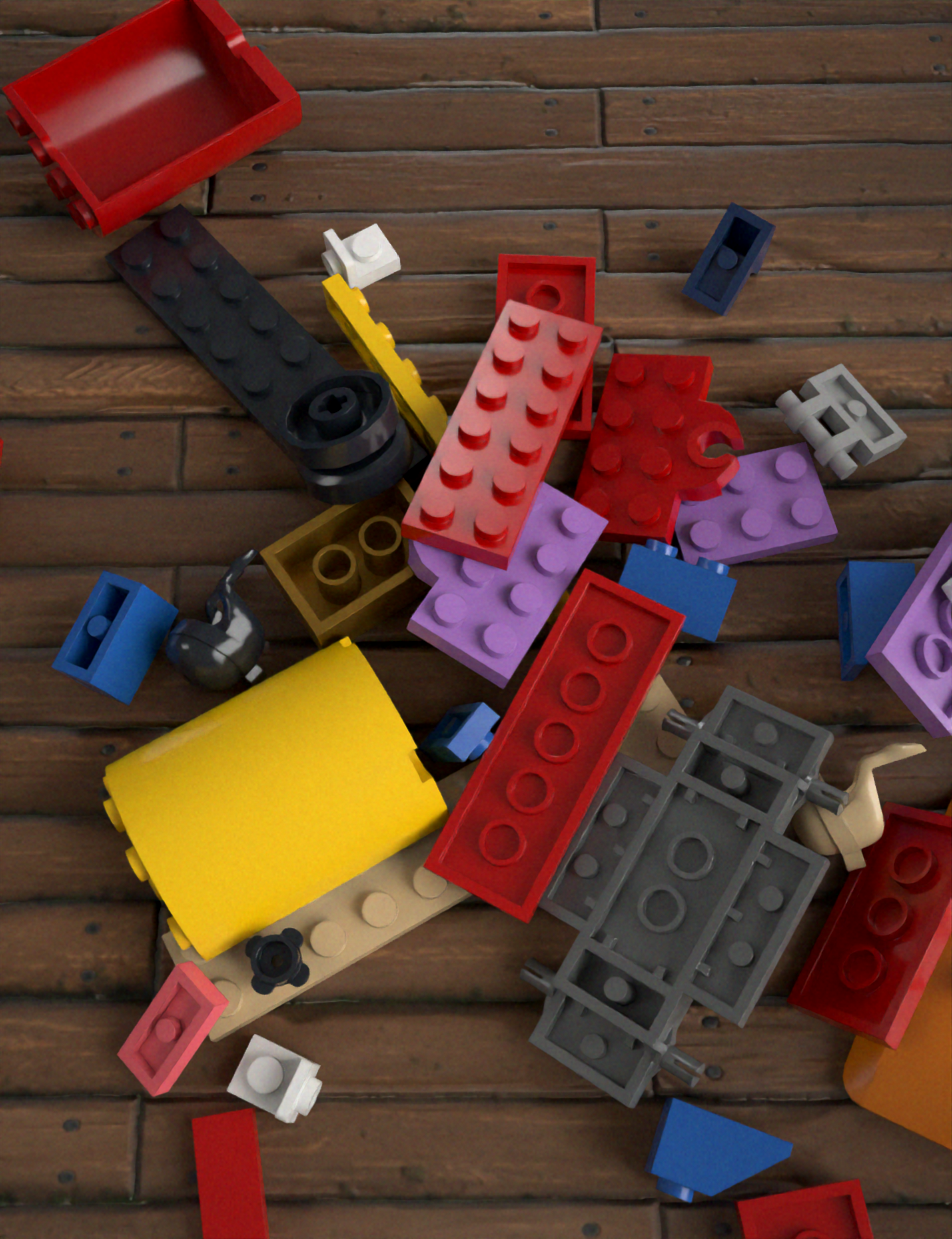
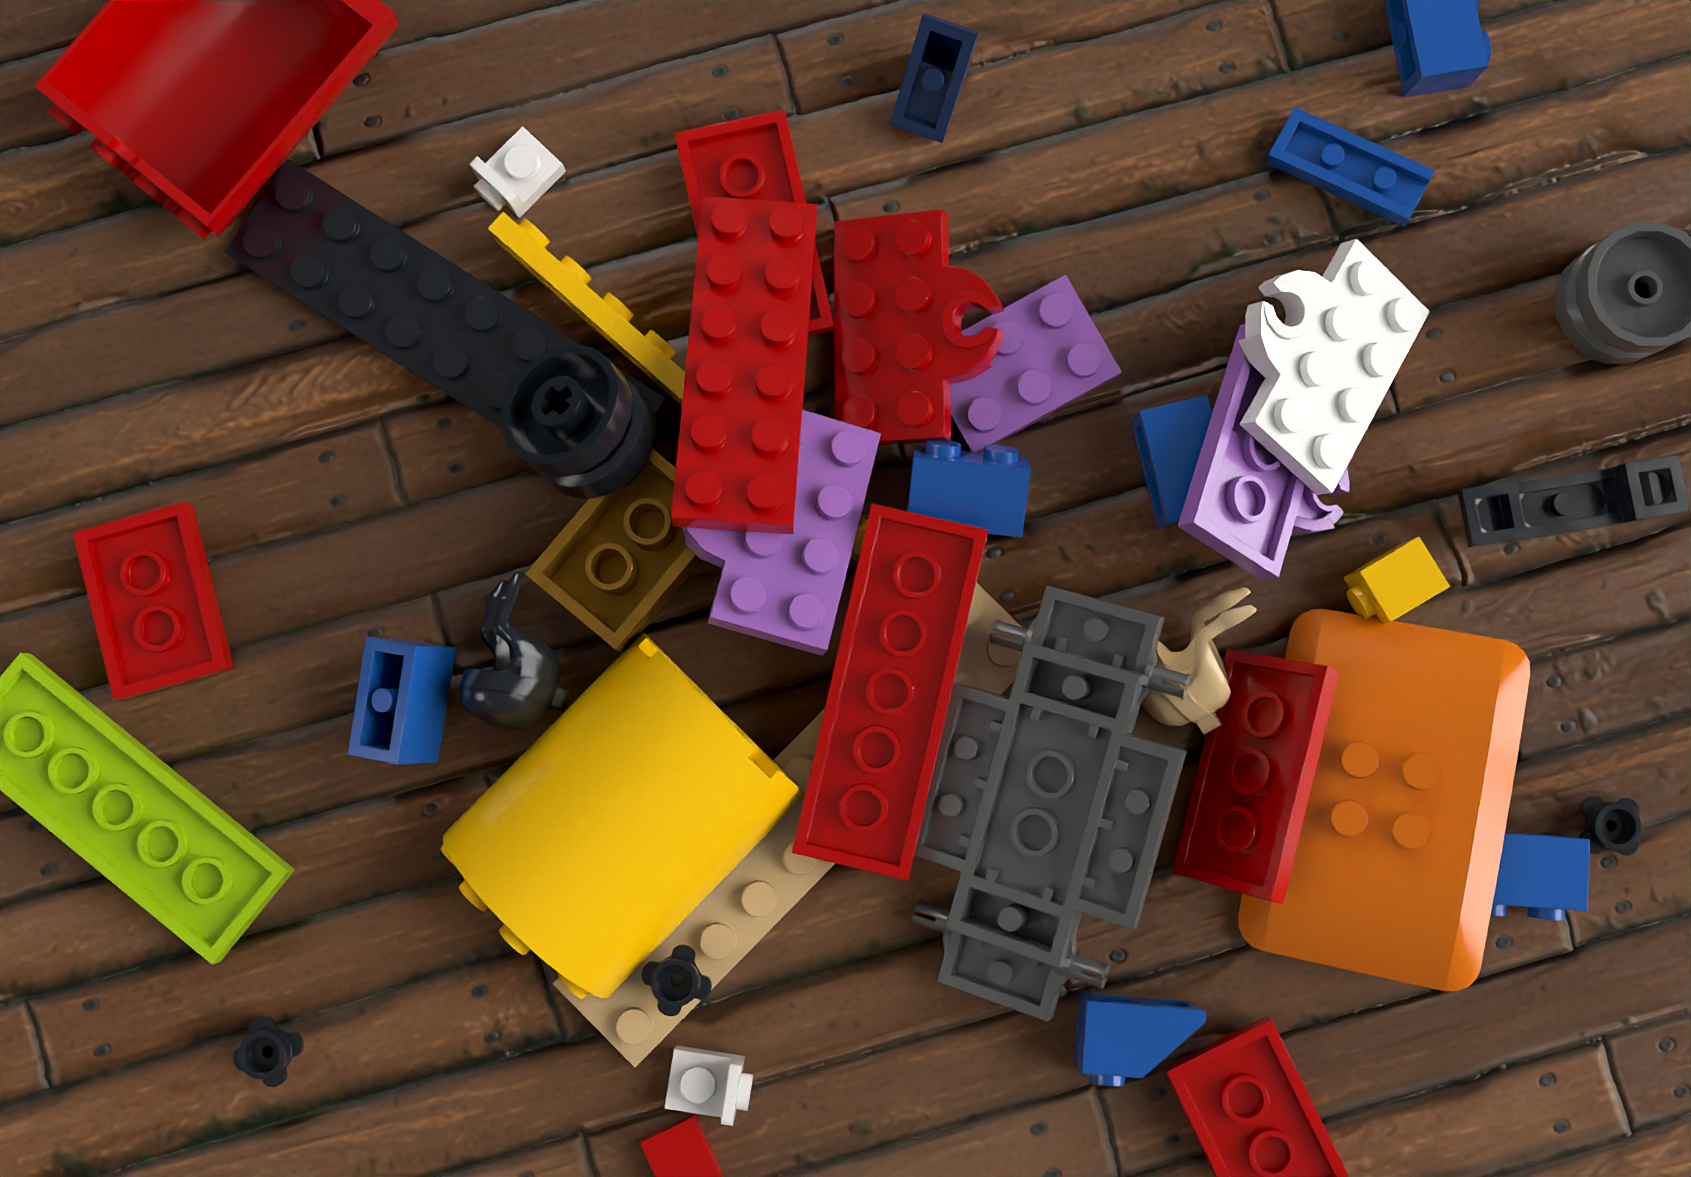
camera: 20 degrees left, 15 degrees up
coral plate [117,961,229,1097] -> none
blue plate [418,702,500,762] -> none
light grey plate [775,363,908,480] -> none

